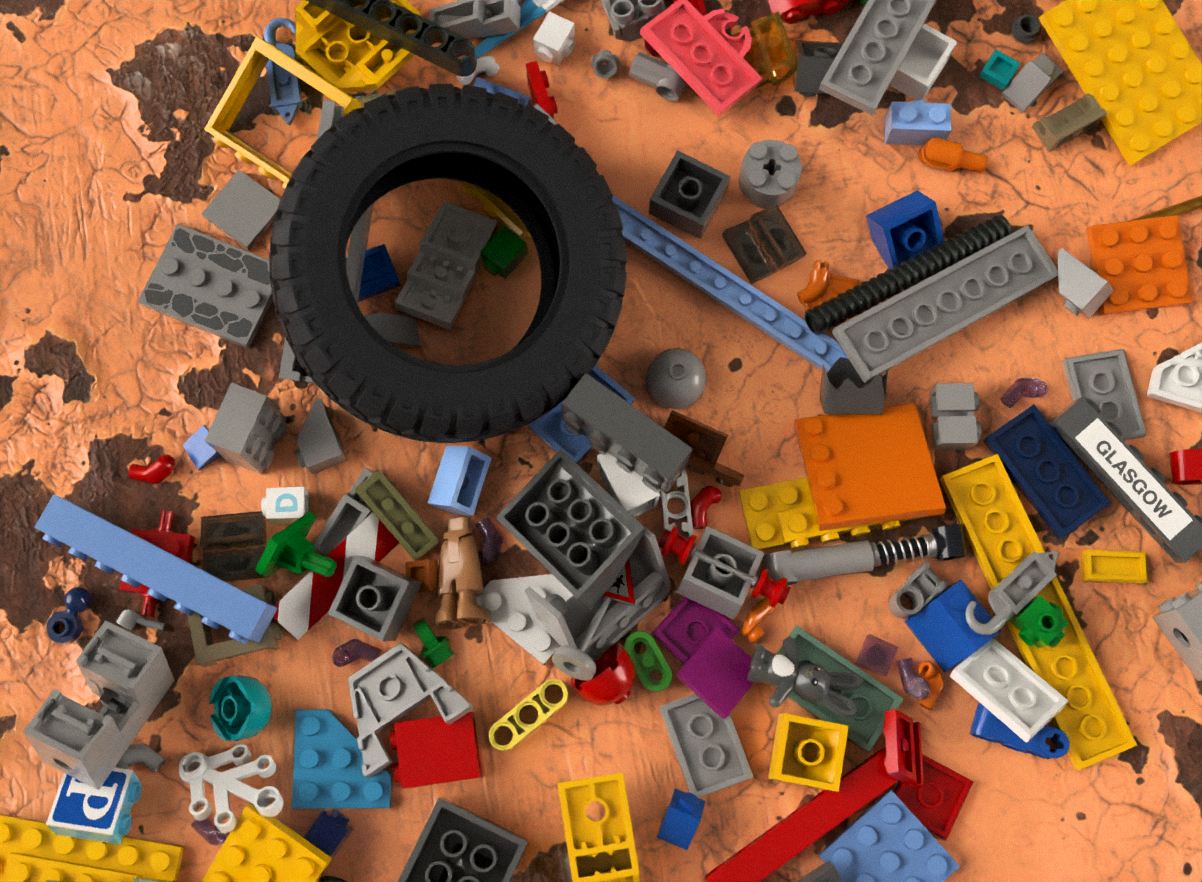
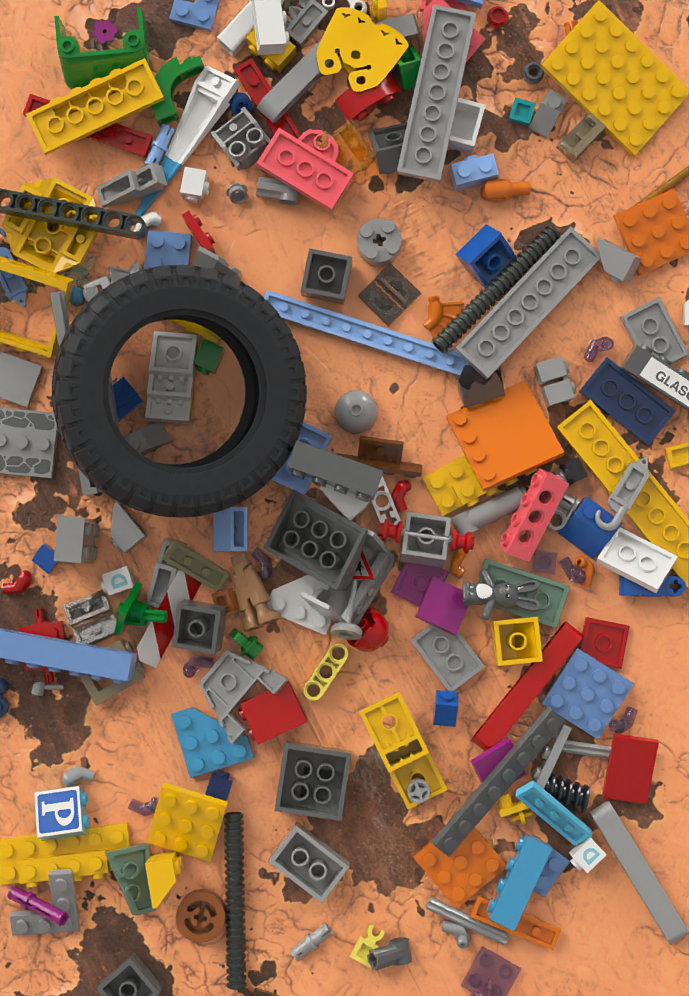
camera: 10 degrees left, 10 degrees up
light grey piece [23,620,175,790] -> none
white plant [179,744,284,833] -> none
teal cylinder [209,675,272,741] -> none
bright green plate [624,631,672,692] -> none
red plate [883,709,924,787] -> none
green brick [1010,595,1069,649] -> none
none -> coral brick [499,468,569,562]

